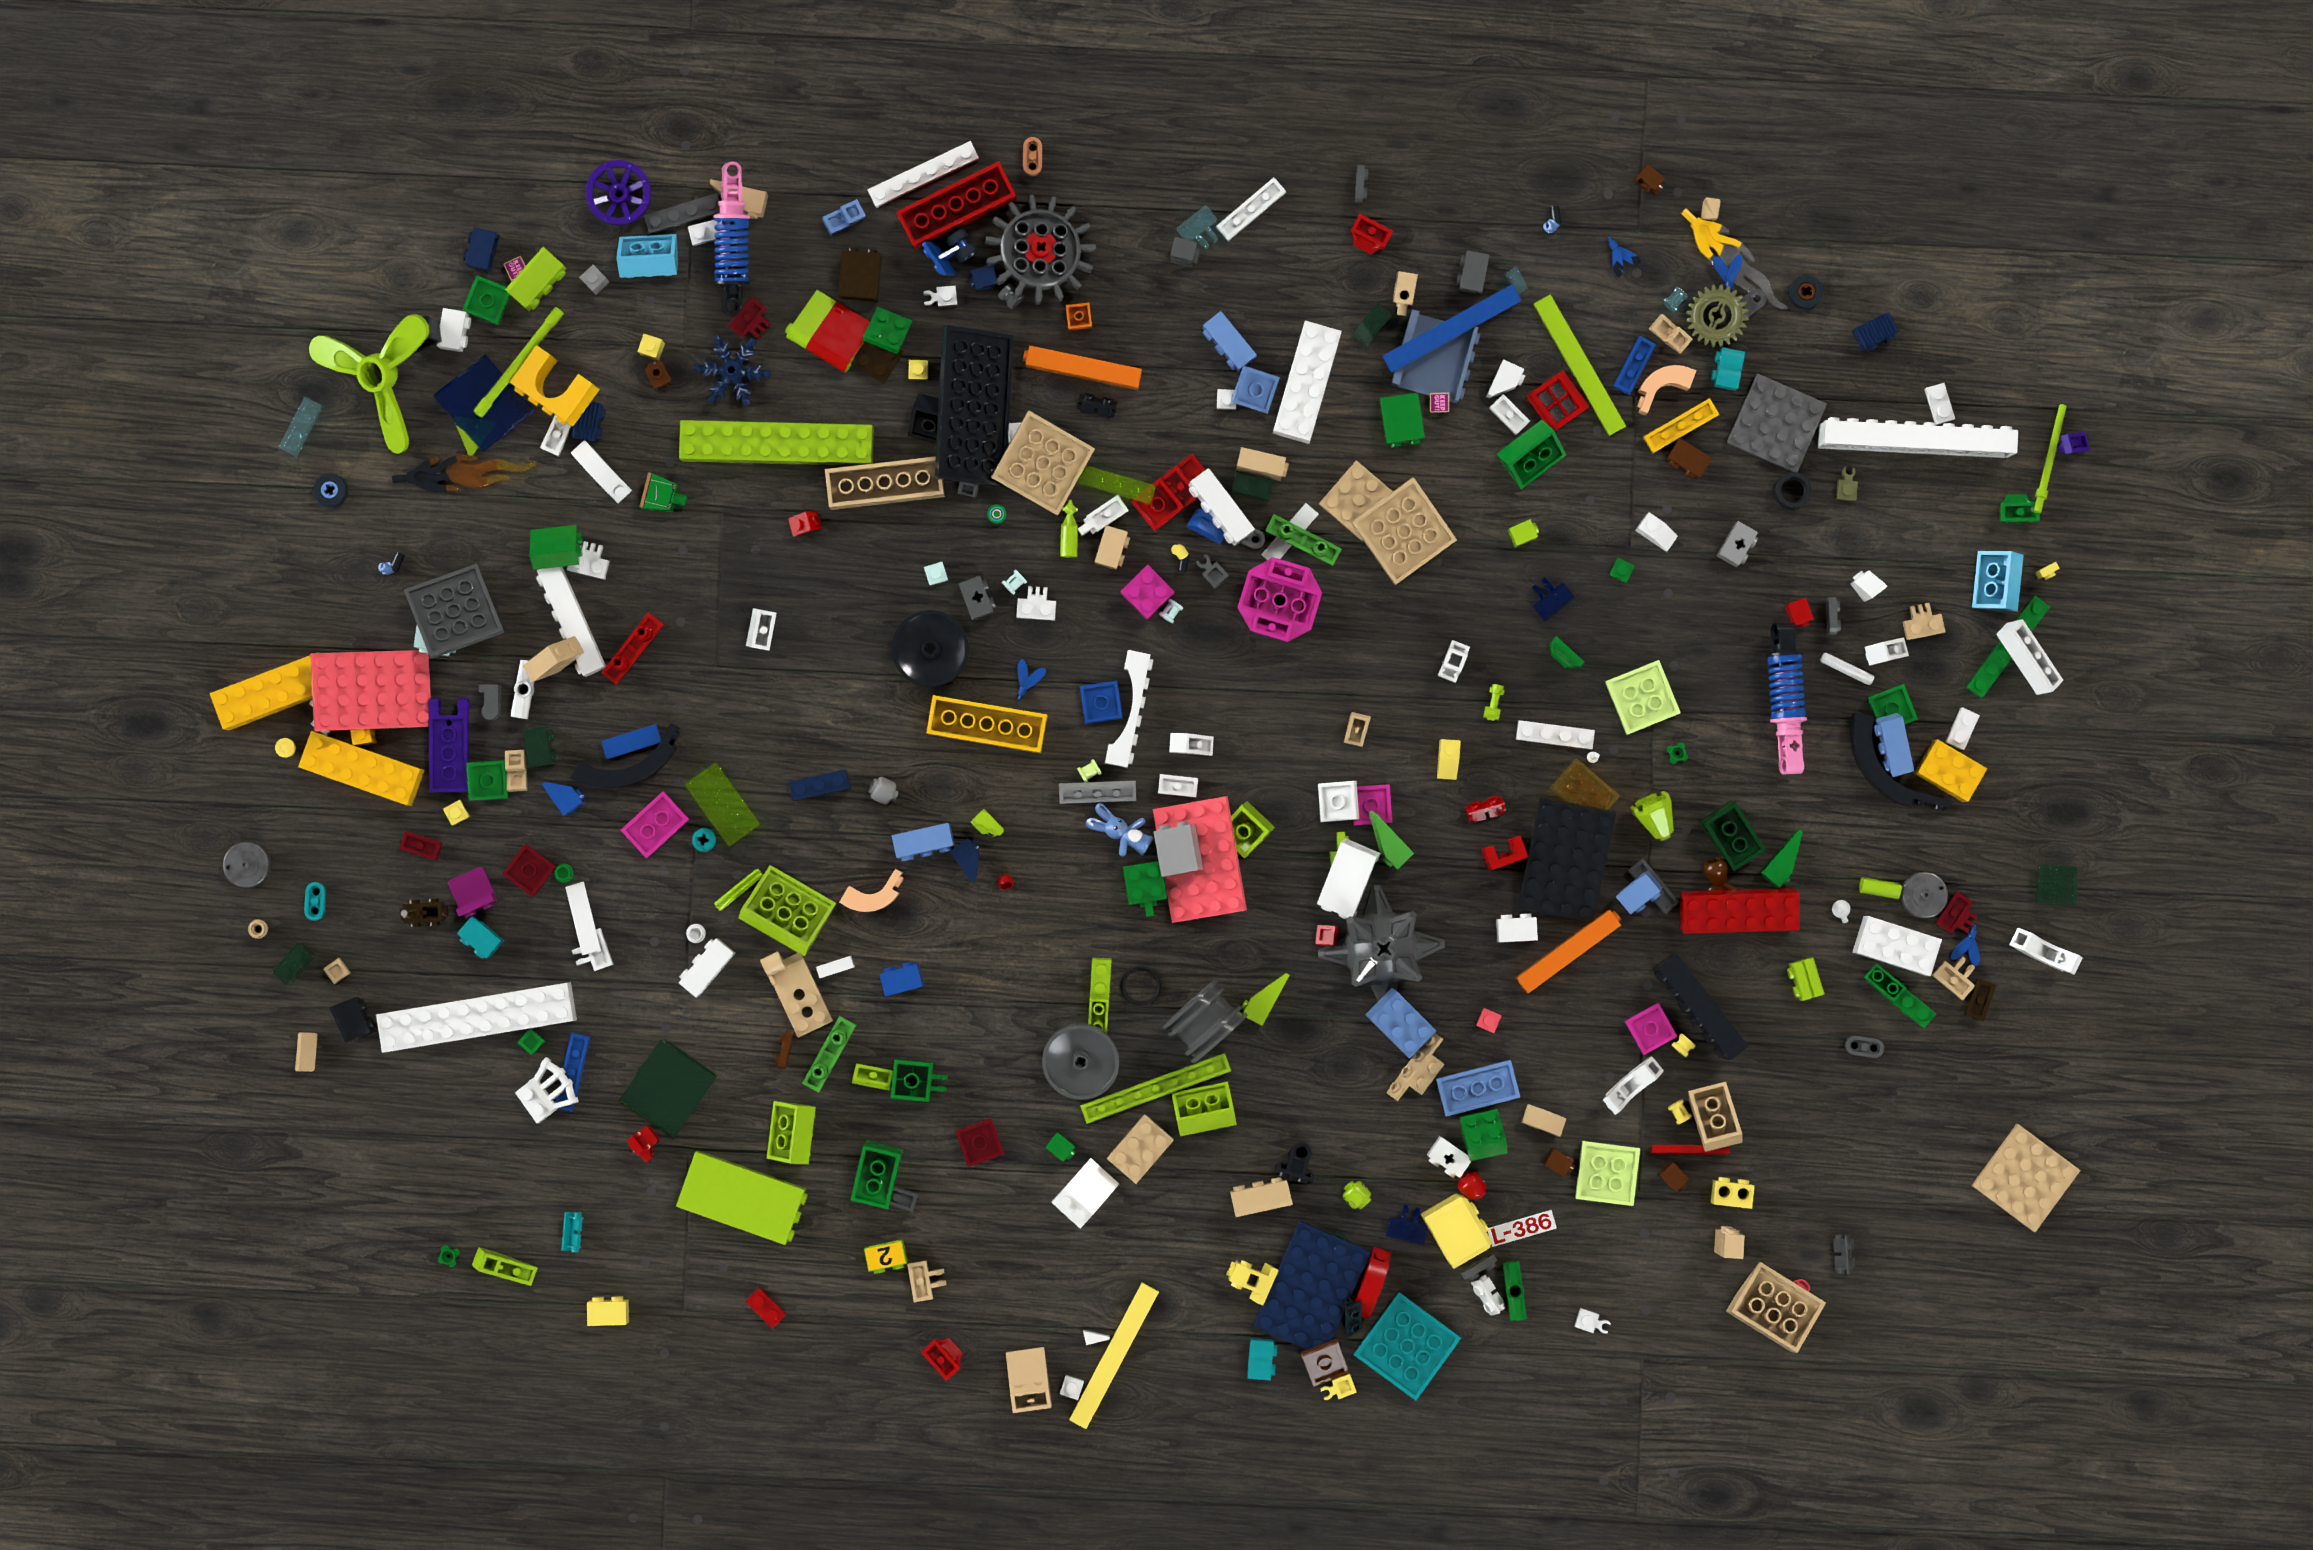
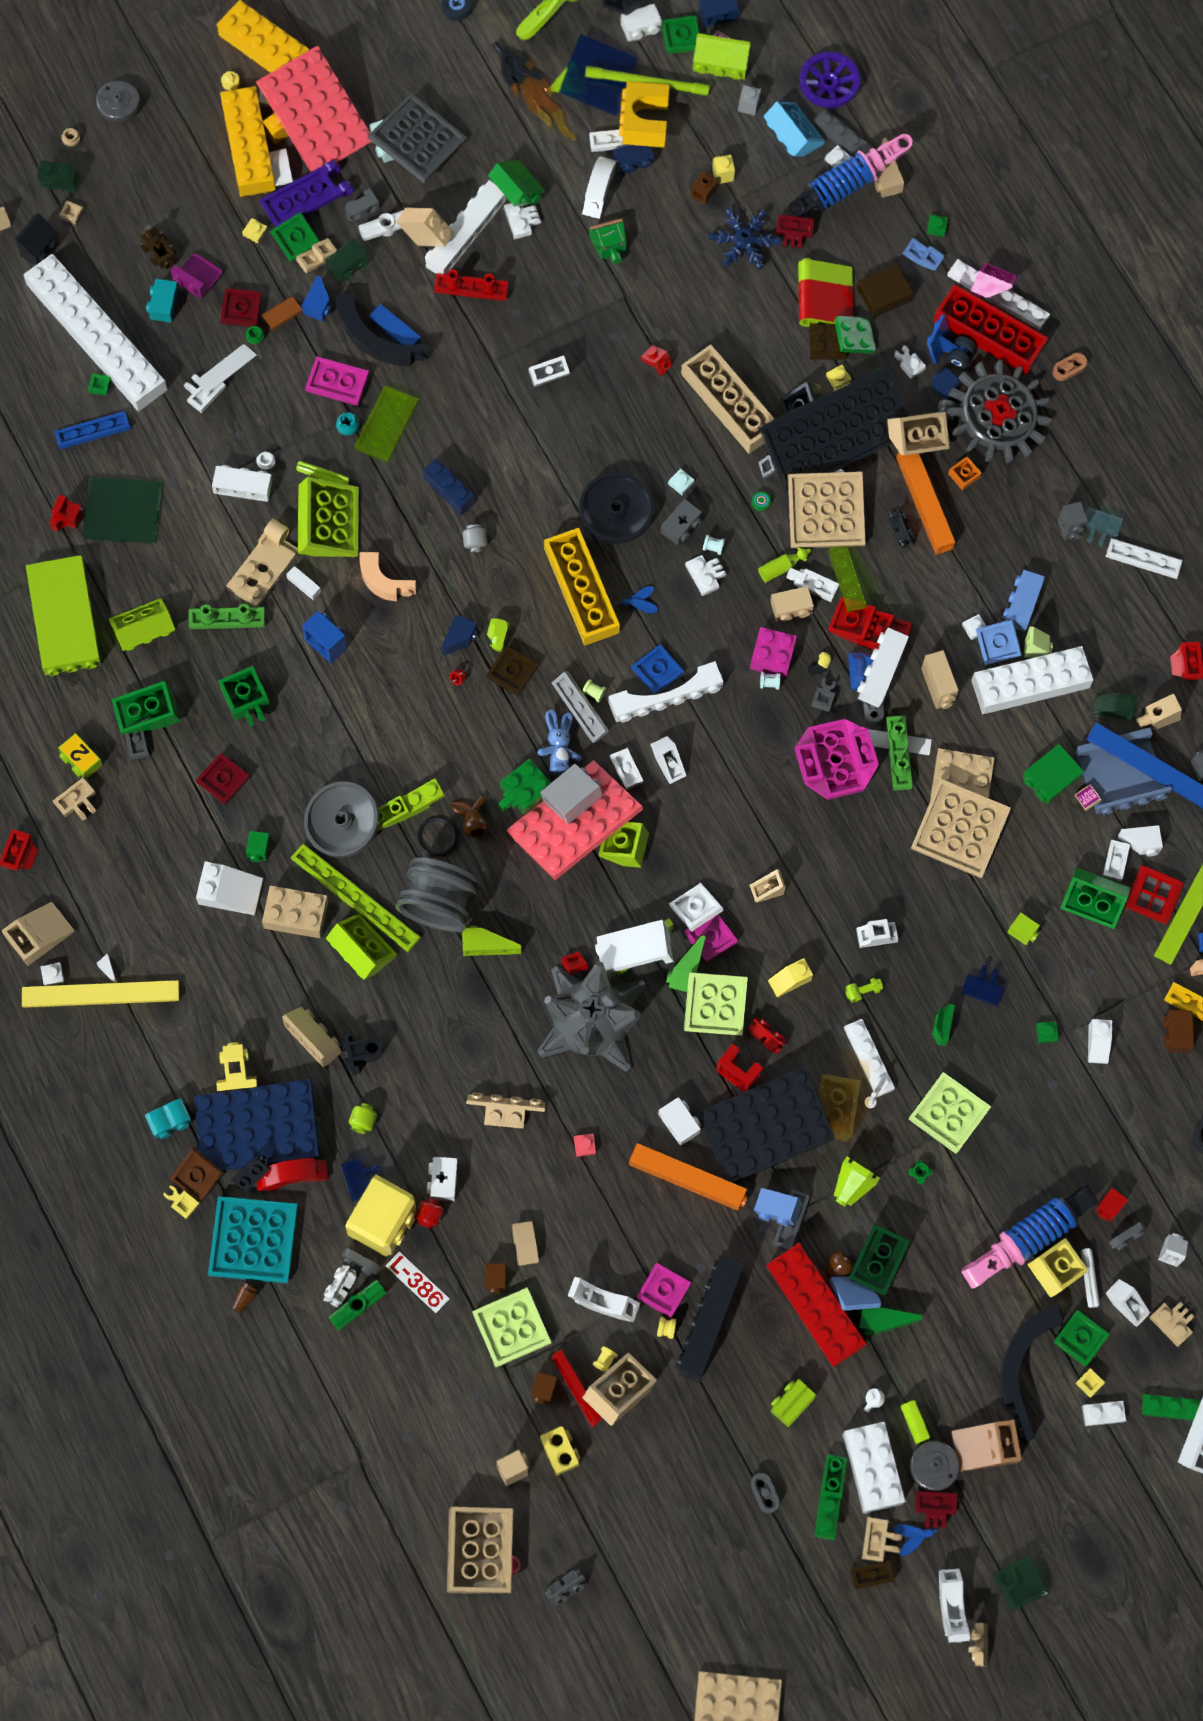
camera: 60 degrees right, 15 degrees down
teal plate [304,882,326,920] -> none
arm [378,552,405,575] -> none
dark red plate [399,831,443,861] -> none
white plate [515,1057,579,1124] -> none
lime brick [679,420,874,466] -> none
reddish brown plate [775,1030,794,1069] -> none
lime brick [852,1063,893,1091] -> none
medium blue brick [891,823,955,861] -> none
clear green brick [1231,472,1274,502] -> none
medium blue brick [1365,988,1436,1059] -> none
medium blue plate [1436,1060,1520,1116] -> none
green piece [1460,1109,1508,1161] -> none
white plate [1574,1308,1611,1333] -> none
light grey brick [1716,521,1758,567] -> none
medium blue brick [1874,713,1914,777] -> none
yellow brick [1913,739,1987,802] -> none
none -> reddish brown cone [232,1282,258,1313]
none -> dark orange tile [262,296,303,331]
none -> white slope [269,149,293,186]
none -> reddish brown piece [450,796,488,838]
none -> dark brown plate [486,645,538,697]
none -> yellowish green plate [684,972,748,1035]
none -> medium blue tile [829,1276,881,1310]
none -> tan slope [887,412,949,455]
none -> green plate [926,215,948,237]
none -> slope [951,1420,1022,1472]
none -> tan hinge [969,1623,988,1667]
none -> slope [971,263,1018,298]
none -> yellowish green slope [1024,627,1053,658]
none -> light yellow slope [1027,1238,1089,1297]
none -> light yellow plate [1075,1368,1105,1398]

